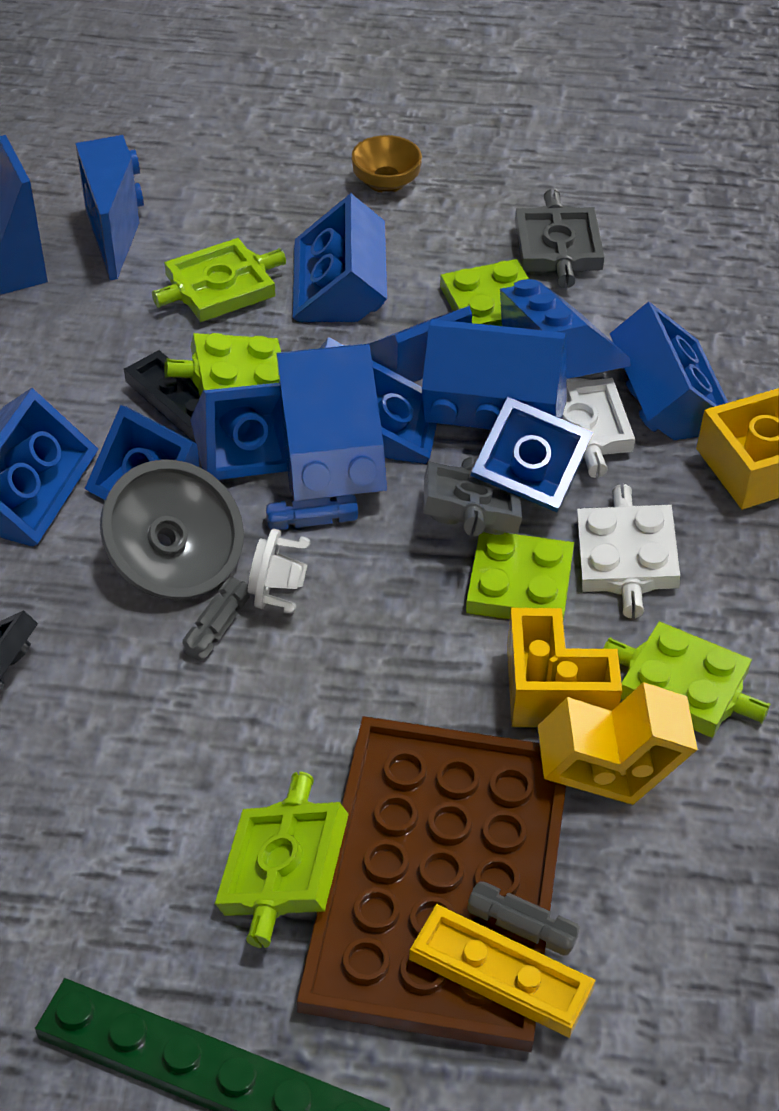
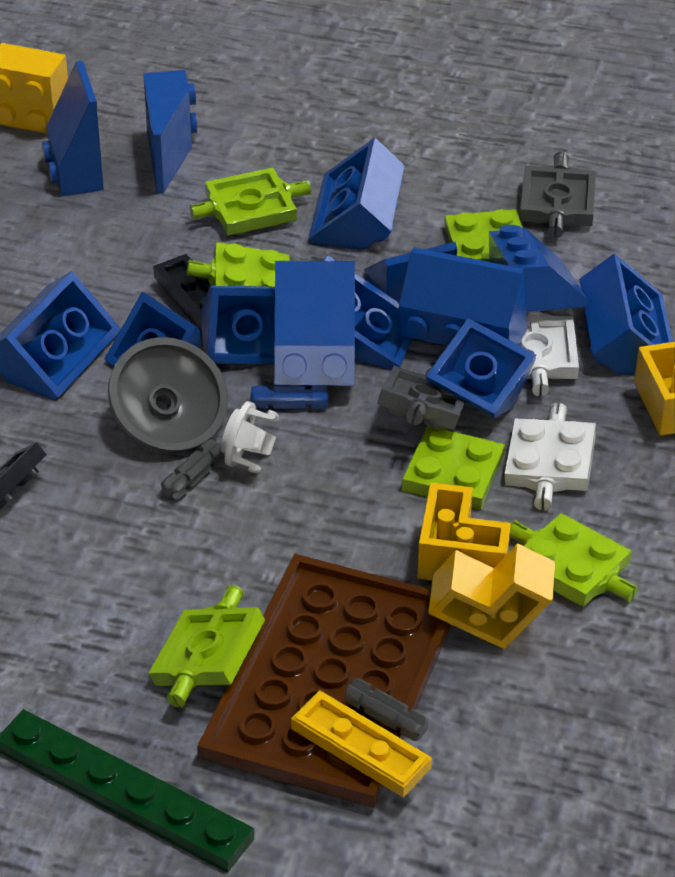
camera: 10 degrees right, 5 degrees down
pearl gold piece [352,135,422,193] -> none

